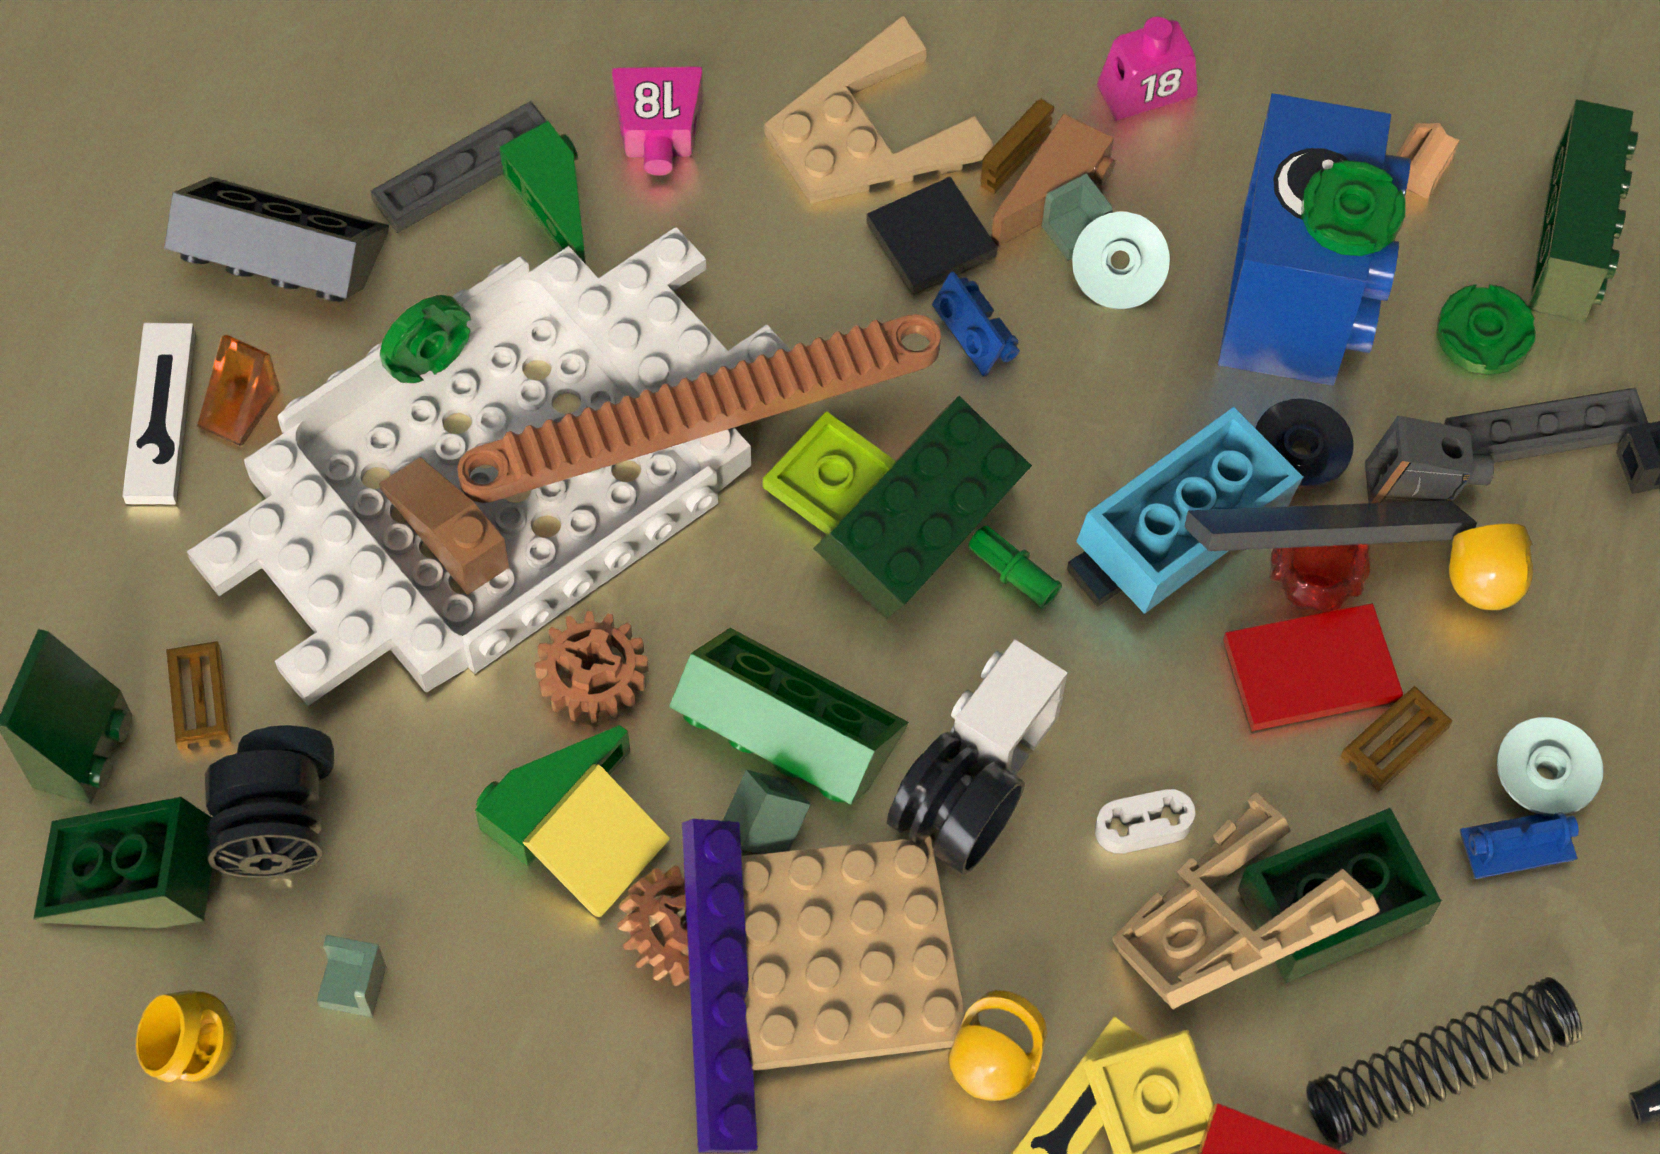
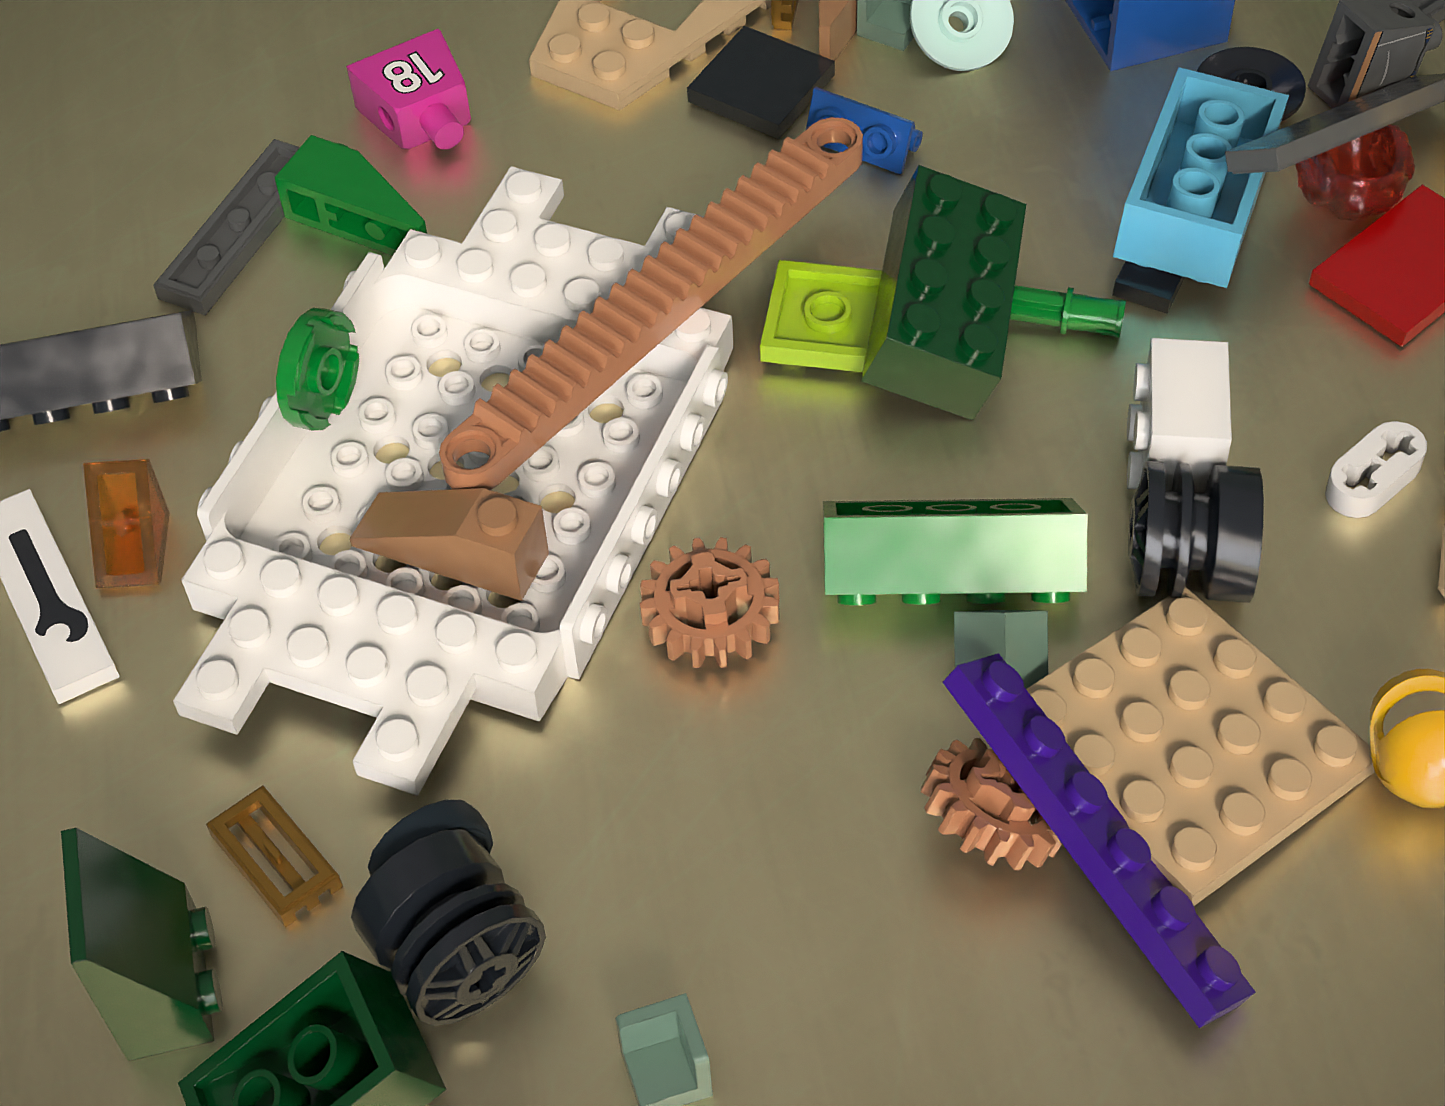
camera: 25 degrees left, 10 degrees down
green slope [475,725,630,866] -> none
light yellow tile [522,764,670,917] -> none

